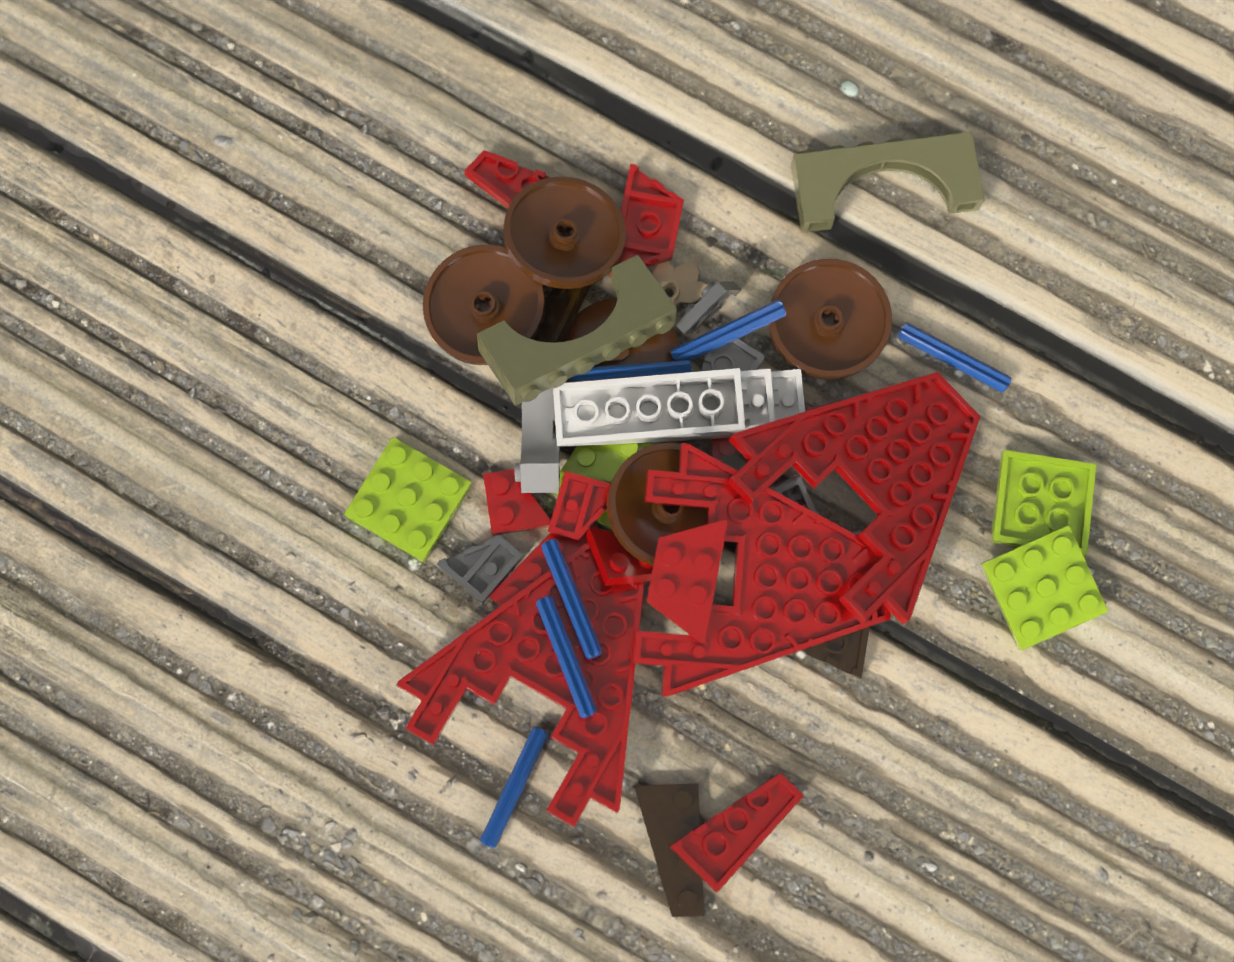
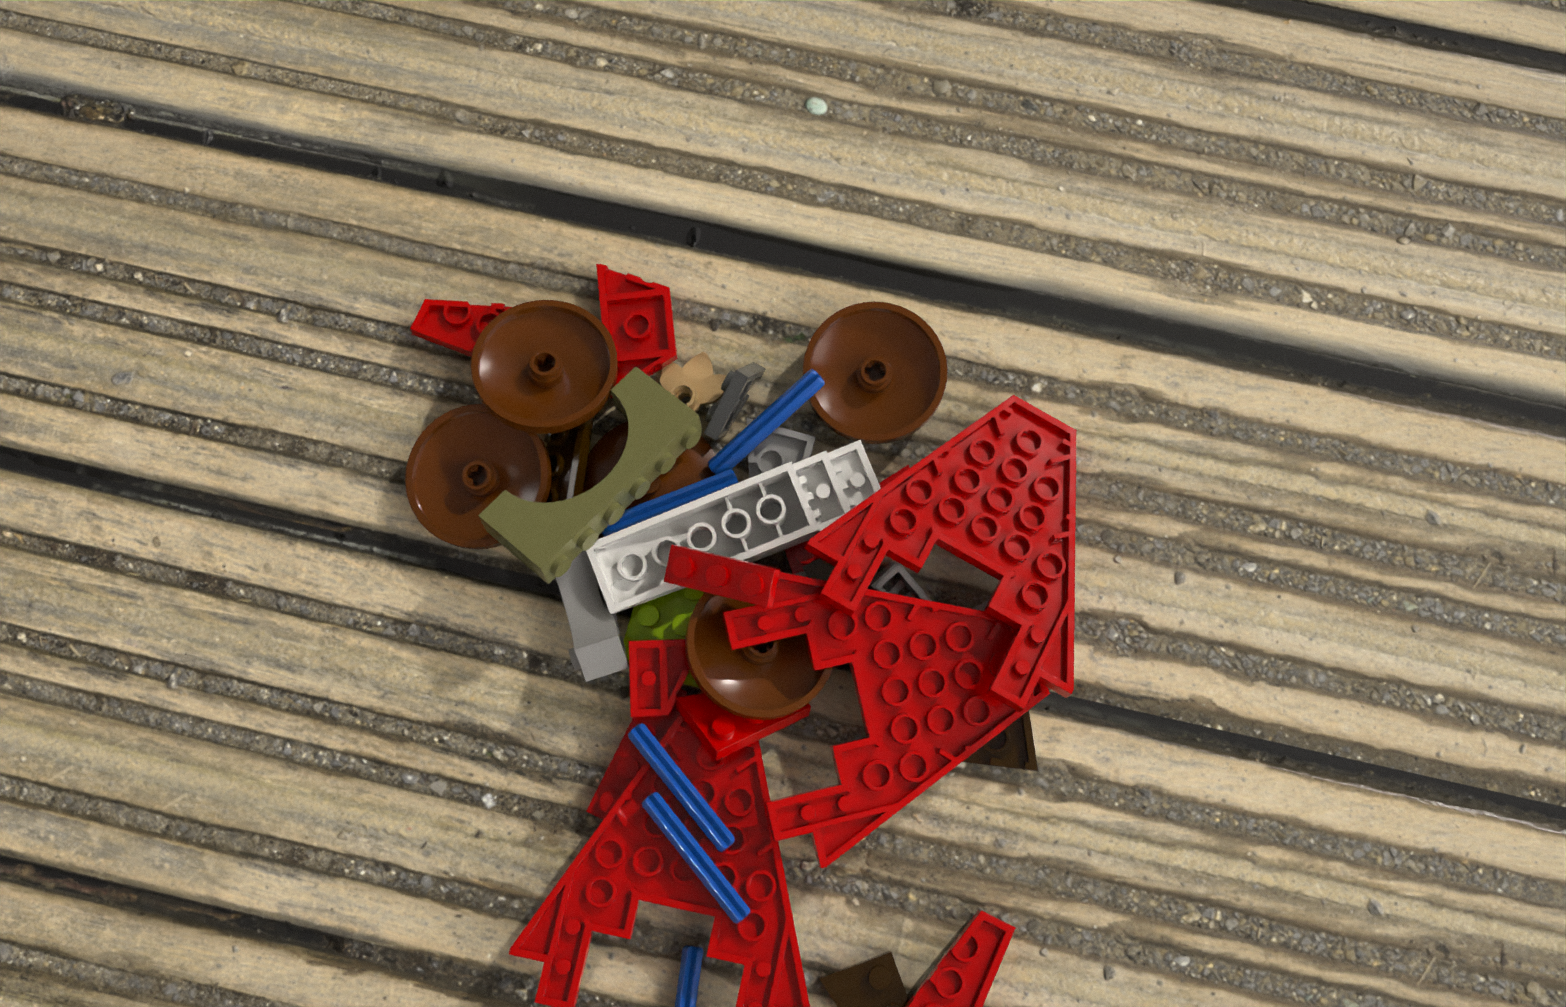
camera: 15 degrees left, 0 degrees up
lime plate [344,436,472,563] -> none
dark grey wing [437,535,524,604] -> none
red wing [483,469,551,536] -> none
red wing [646,520,728,644] -> none
olive arch [791,130,984,233] -> none
blue axle [898,323,1012,392] -> none
lime plate [980,525,1109,651] -> none
lime plate [991,450,1097,556] -> none
none -> red plate [664,545,780,607]

